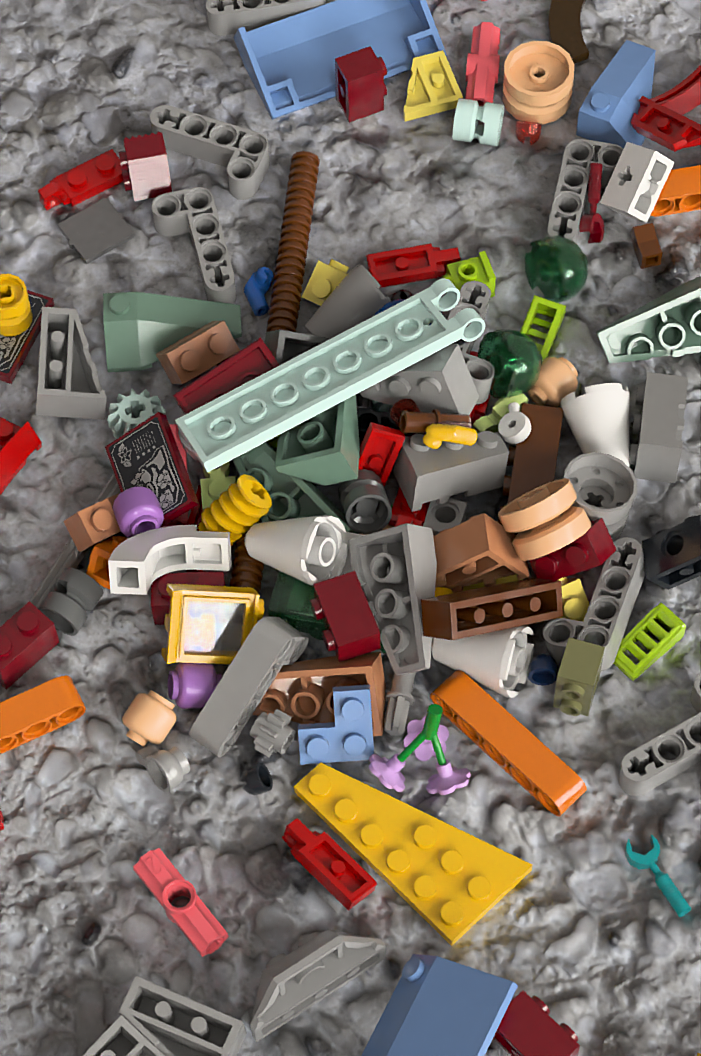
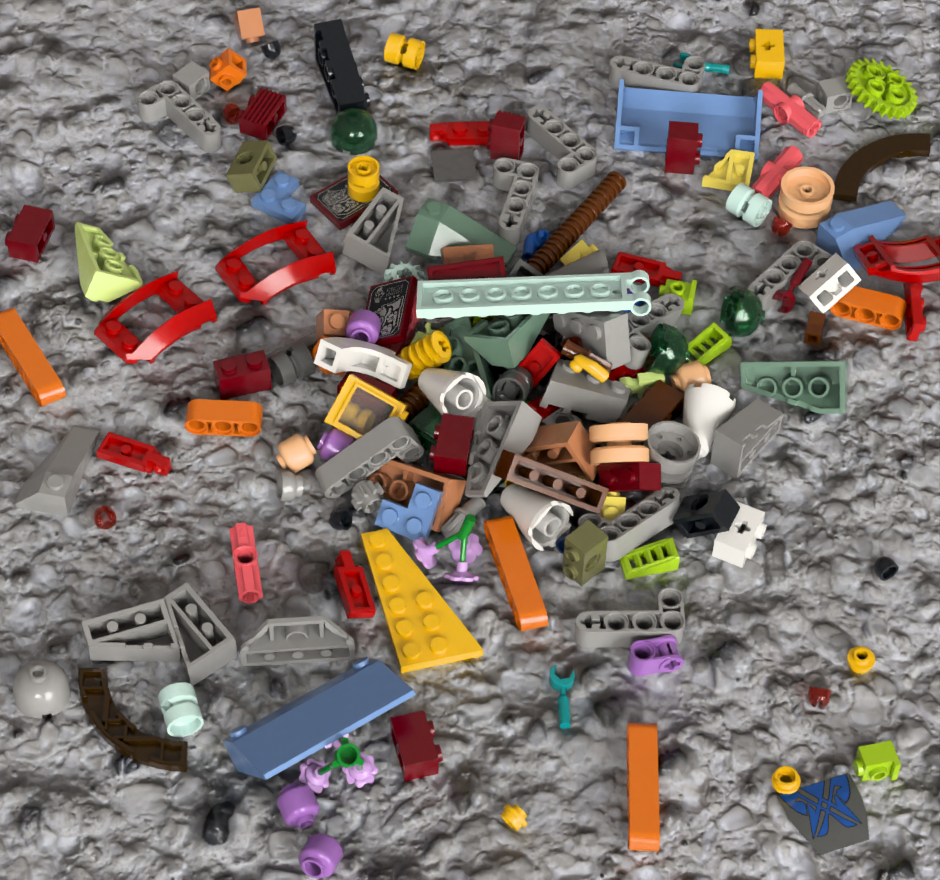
camera: 25 degrees right, 10 degrees down
white piece [498,402,531,444] -> none

